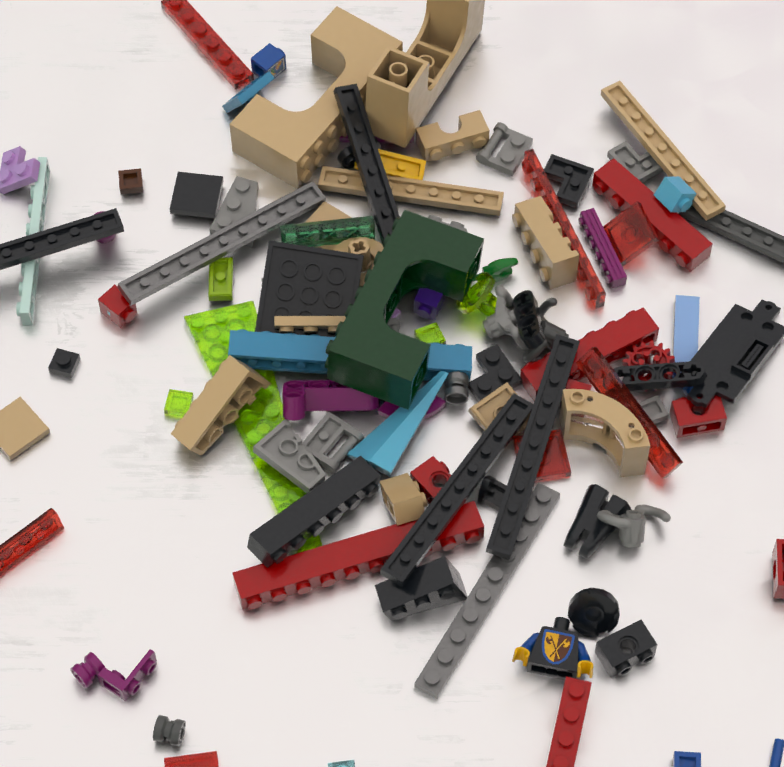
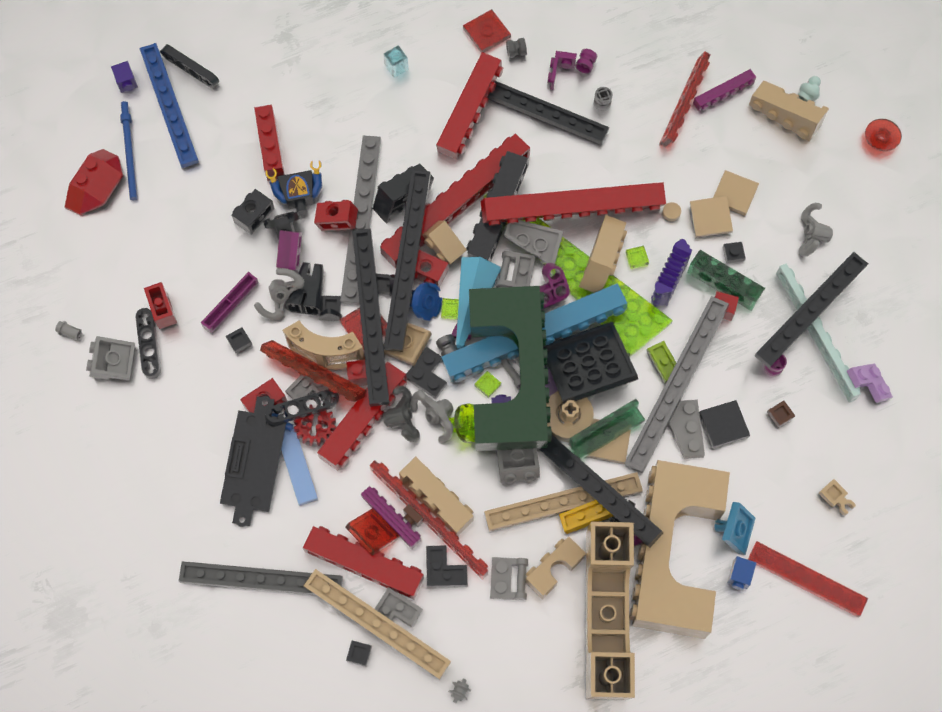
camera: 155 degrees right, 10 degrees up
tan plate [274,316,346,333] -> none
green hand [473,258,518,282] -> none
black beam [513,290,545,349] -> none
medium azure brick [654,176,697,212] -> none
none -> magenta piece [201,272,259,334]
none -> black plate [226,327,252,354]
none -> magenta panel [276,230,303,270]
none -> red brick [314,200,358,231]
none -> black tile [319,296,342,321]
none -> black plate [346,640,372,667]
none -> reddish brown plate [403,504,423,527]
none -> blue tile [410,282,442,321]
none -> red brick [436,52,504,159]
none -> clear neon green tile [441,298,459,319]
none -> light grey wheel [448,678,471,704]
none -> red brick [480,182,666,226]
none -> black plate [487,81,609,145]
none -> flat silver wheel [593,87,613,111]
none -> dark purple piece [651,239,692,307]
none -> tan tile [662,202,681,222]
none -> clear green brick [687,250,765,311]
none -> tan tile [690,196,733,238]
none -> tan plate [818,479,856,516]

